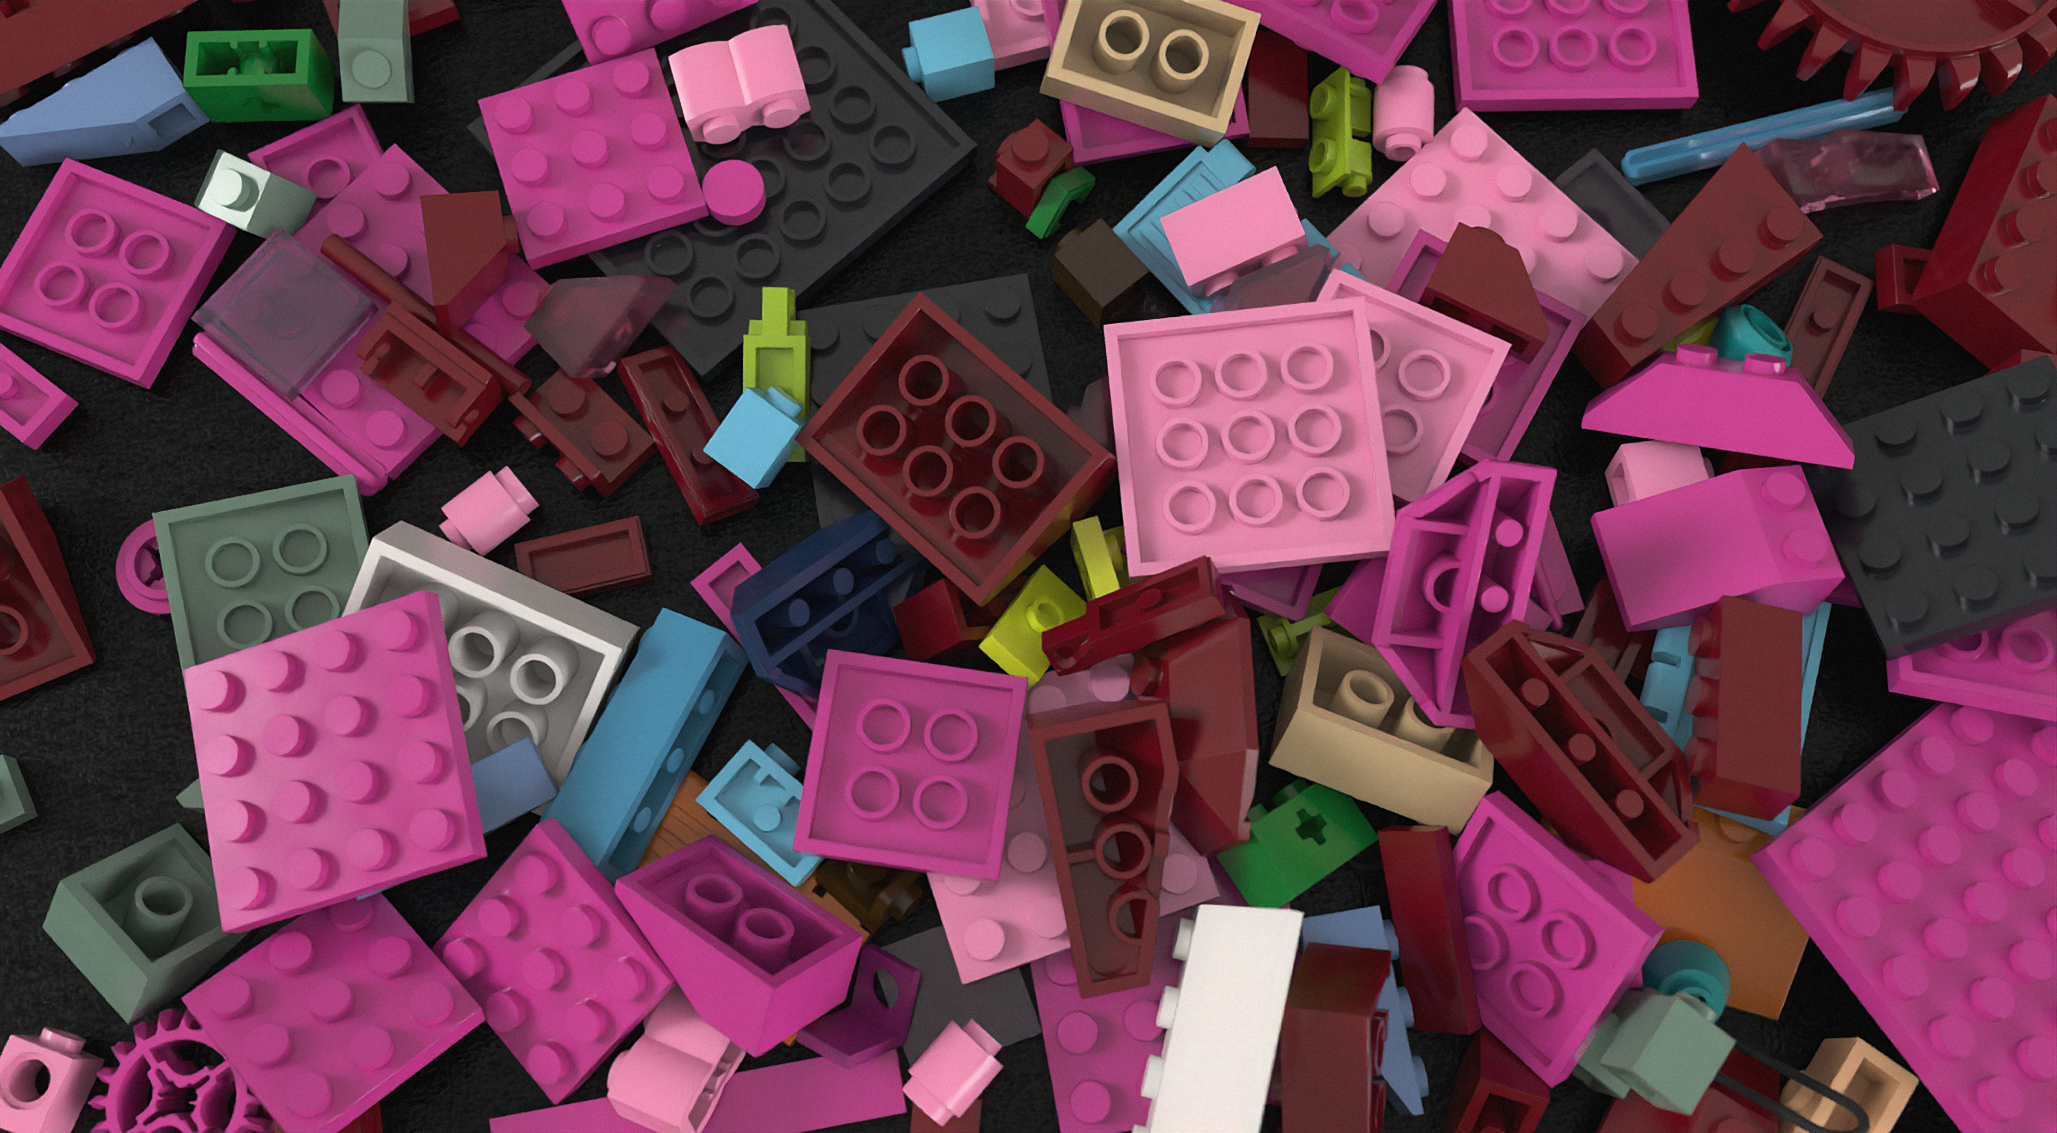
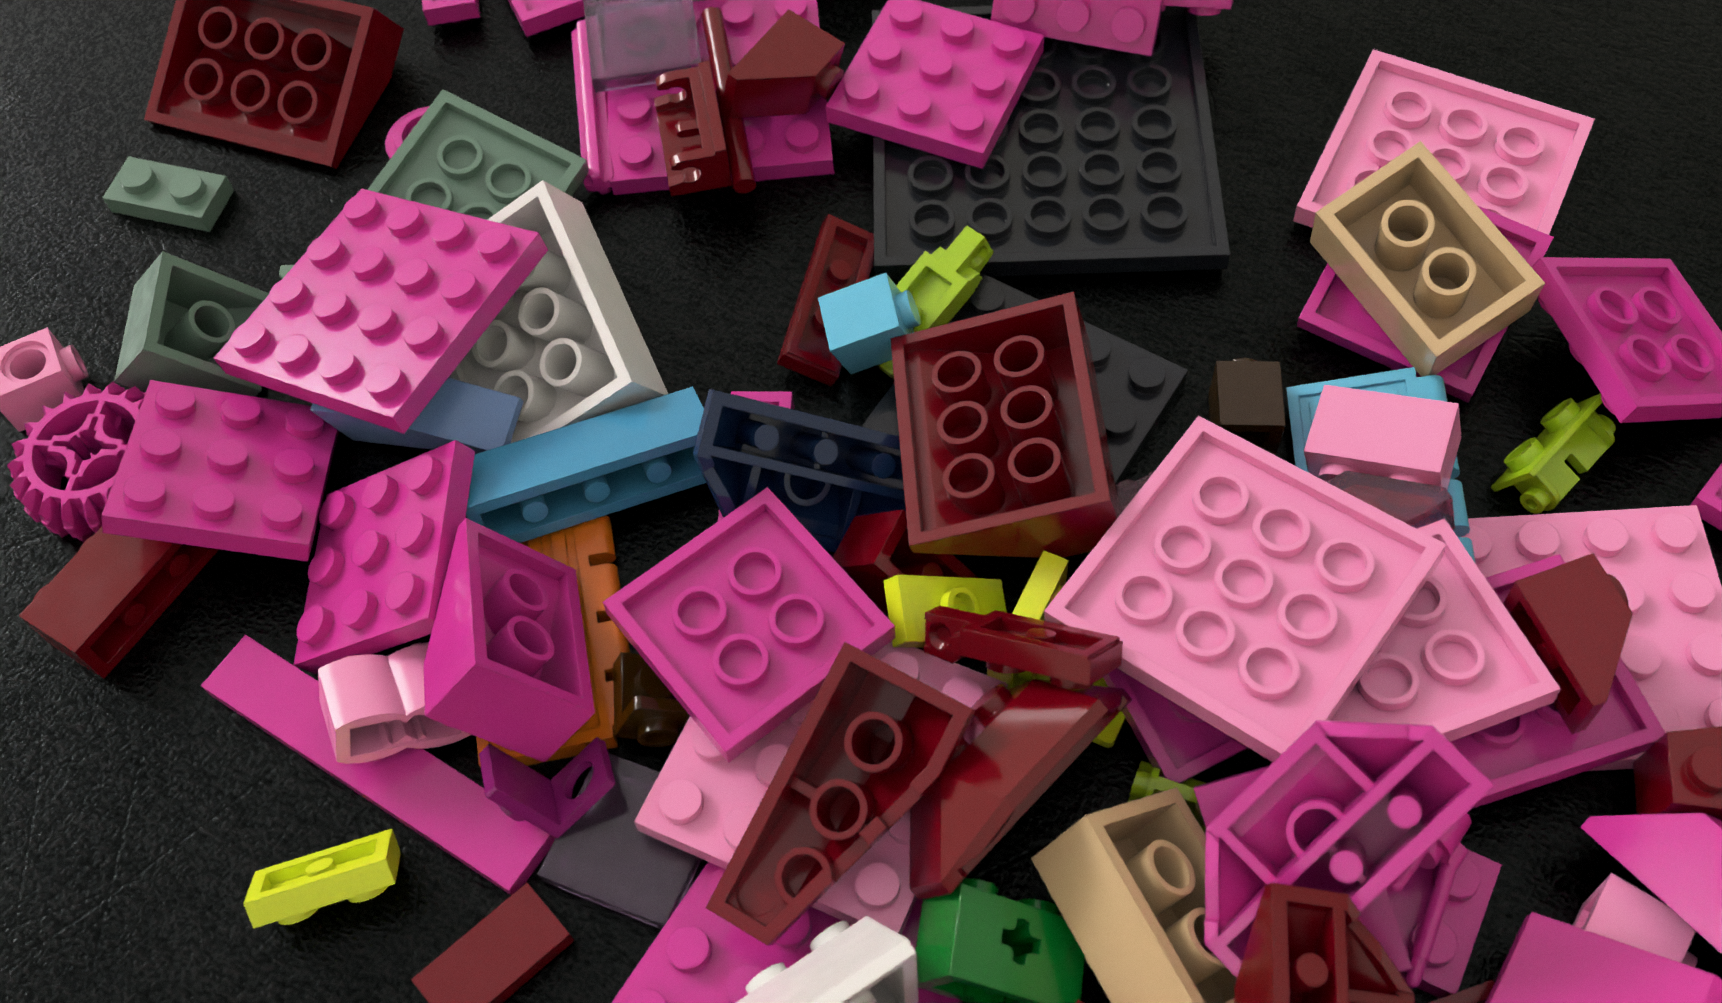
camera: 50 degrees right, 15 degrees down
bright pink brick [439,466,539,557] -> none
dark red bracket [507,359,659,500] -> none
dark red tile [514,516,655,599] -> none
clear pink slope [523,275,677,378] -> none
bright pink brick [668,25,811,144] -> none
medium azure bracket [695,739,825,890] -> none
dark pink tile [702,160,766,225] -> none
medium azure brick [902,6,995,102] -> none
bright pink brick [902,1018,1004,1127] -> none
dark red brick [988,118,1074,219] -> none
green tile [1025,166,1096,239] -> none
dark red tile [1246,31,1309,148] -> none
bright pink brick [1373,65,1434,161] -> none

